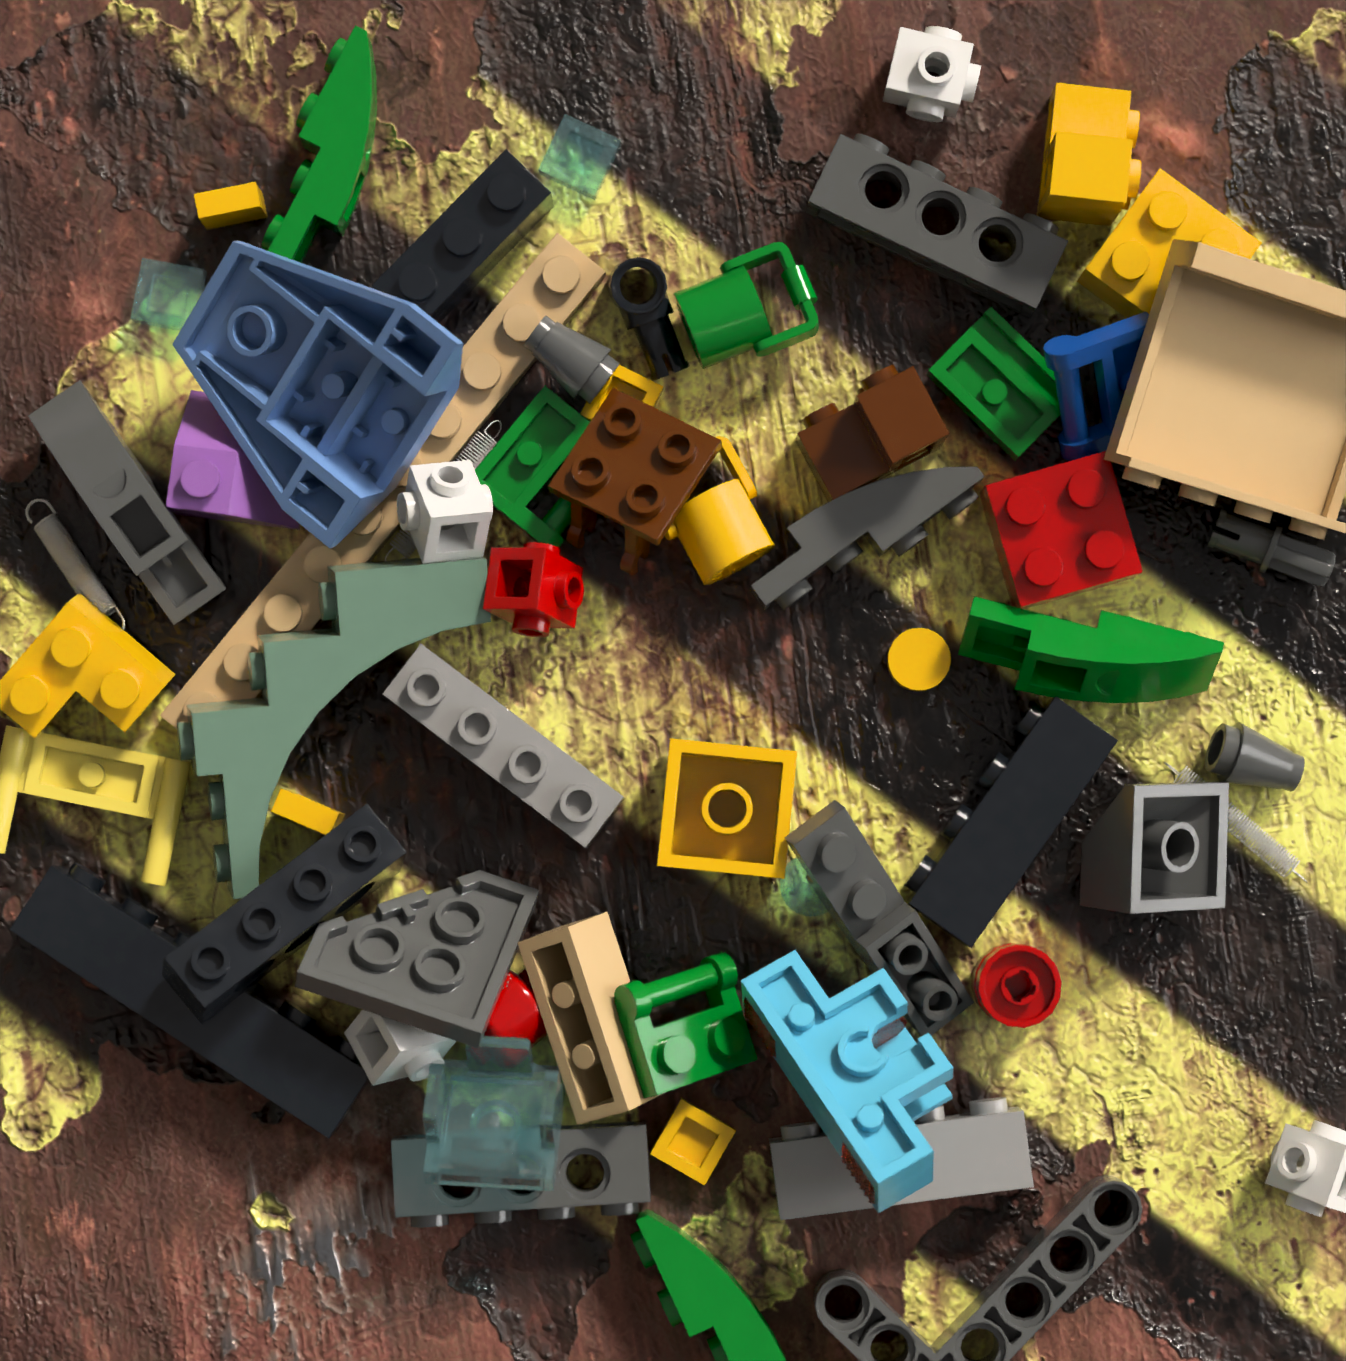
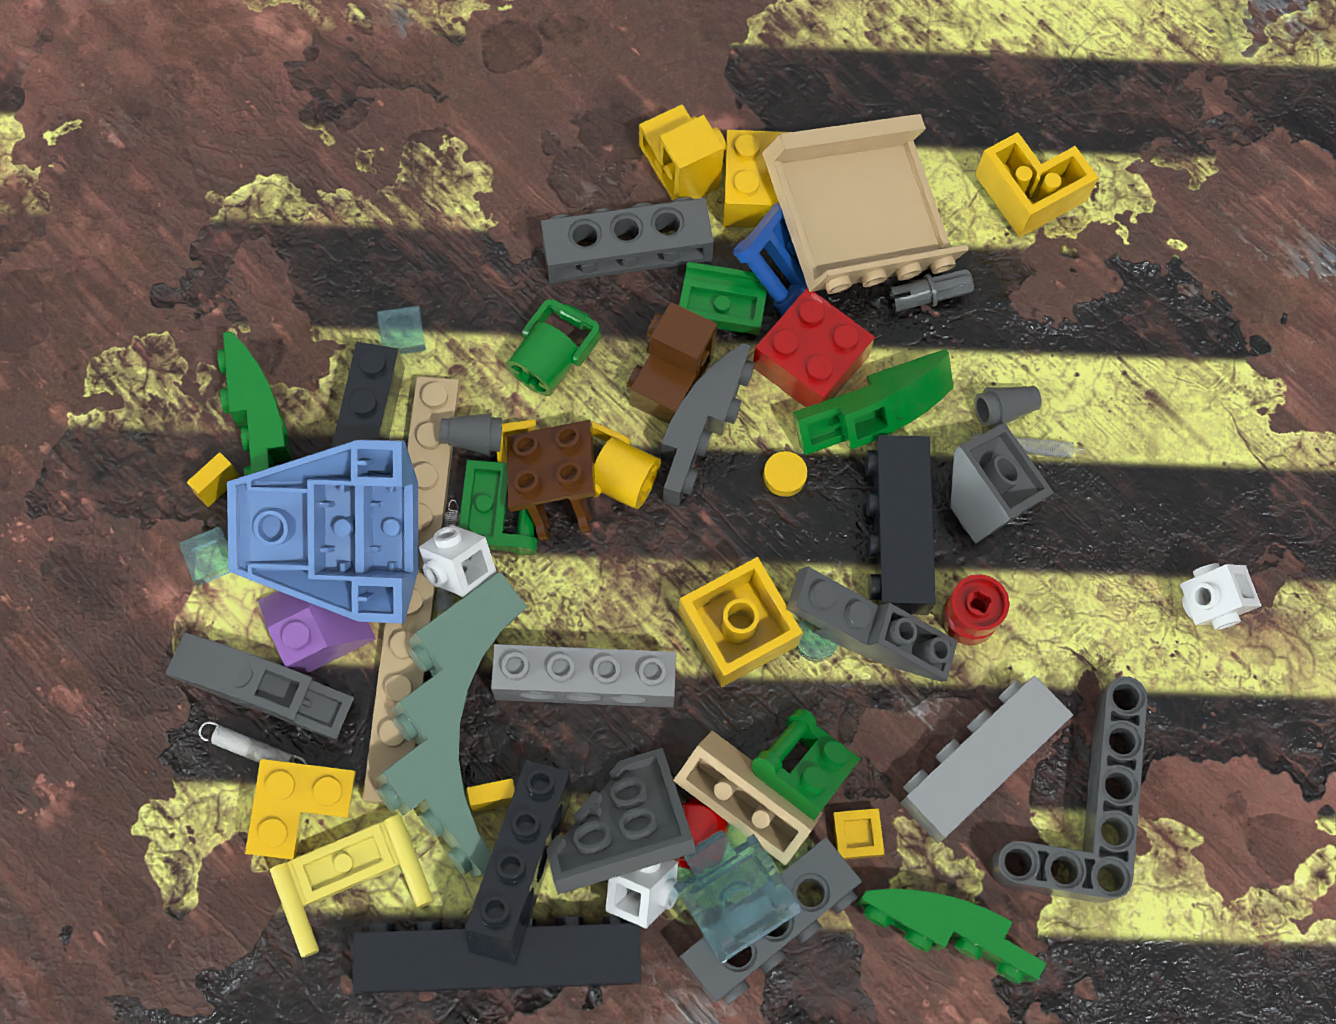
camera: 40 degrees left, 15 degrees down
red brick [483,542,584,637] -> none
black pin [608,257,690,381] -> none
medium azure piece [741,950,953,1213] -> none
white brick [883,26,981,122] -> none

